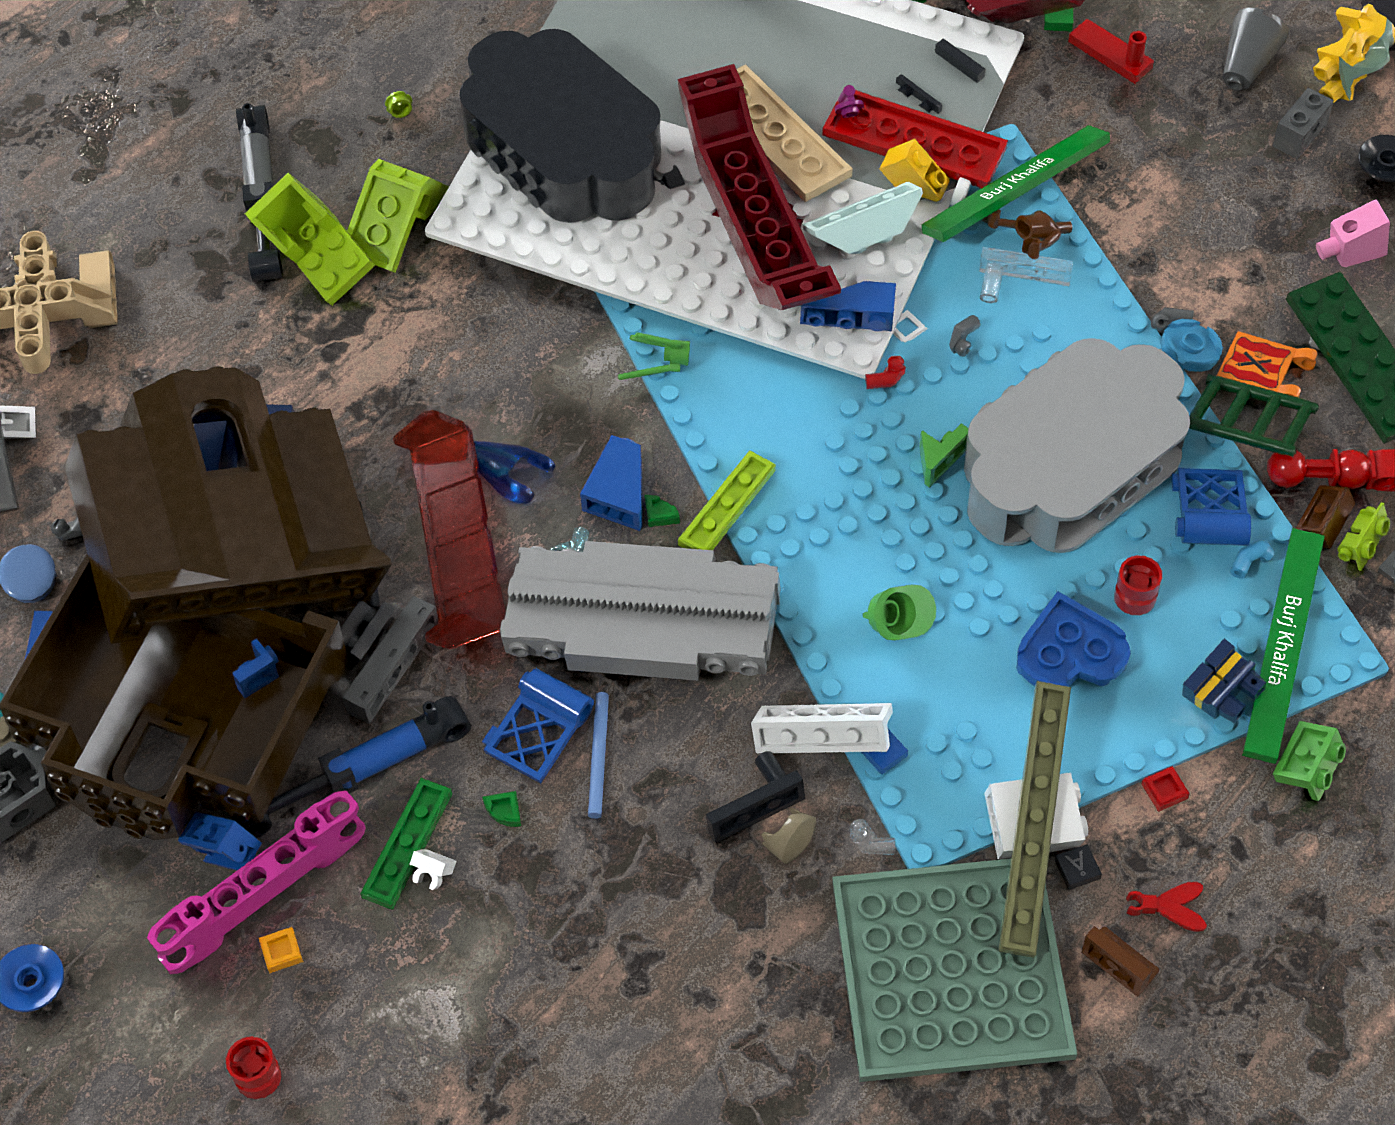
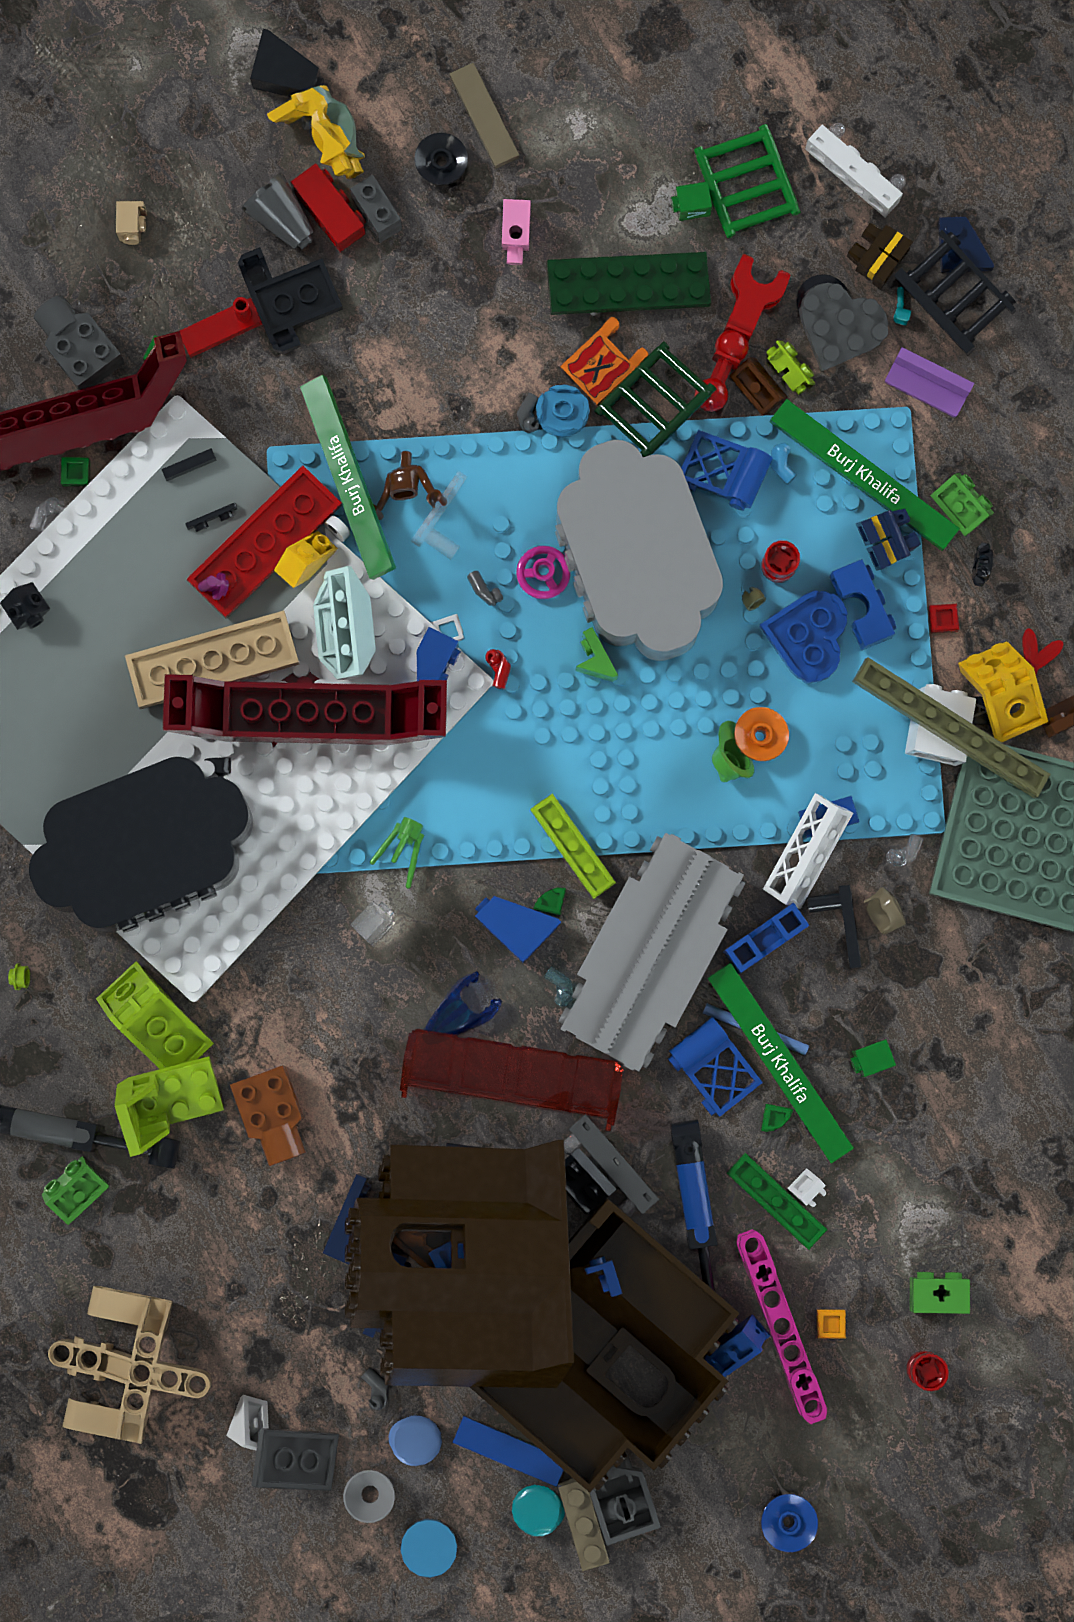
camera: 75 degrees left, 25 degrees up
none -> bright green bracket [42,1156,109,1225]
none -> dark orange brick [230,1065,306,1166]
none -> black piece [238,247,343,354]
none -> red brick [290,163,366,252]
none -> clear brick [350,901,396,947]
none -> dark pink piece [516,546,571,599]
none -> green tile [707,963,854,1163]
none -> blue arch [723,903,810,974]
none -> orange dish [734,707,789,761]
none -> olive hinge [742,587,766,611]
none -> blue arch [829,559,896,651]
none -> green brick [850,1039,896,1077]
none -> bright green brick [910,1272,970,1314]
none -> yellow bracket [958,641,1048,743]
none -> black gear [972,542,993,587]

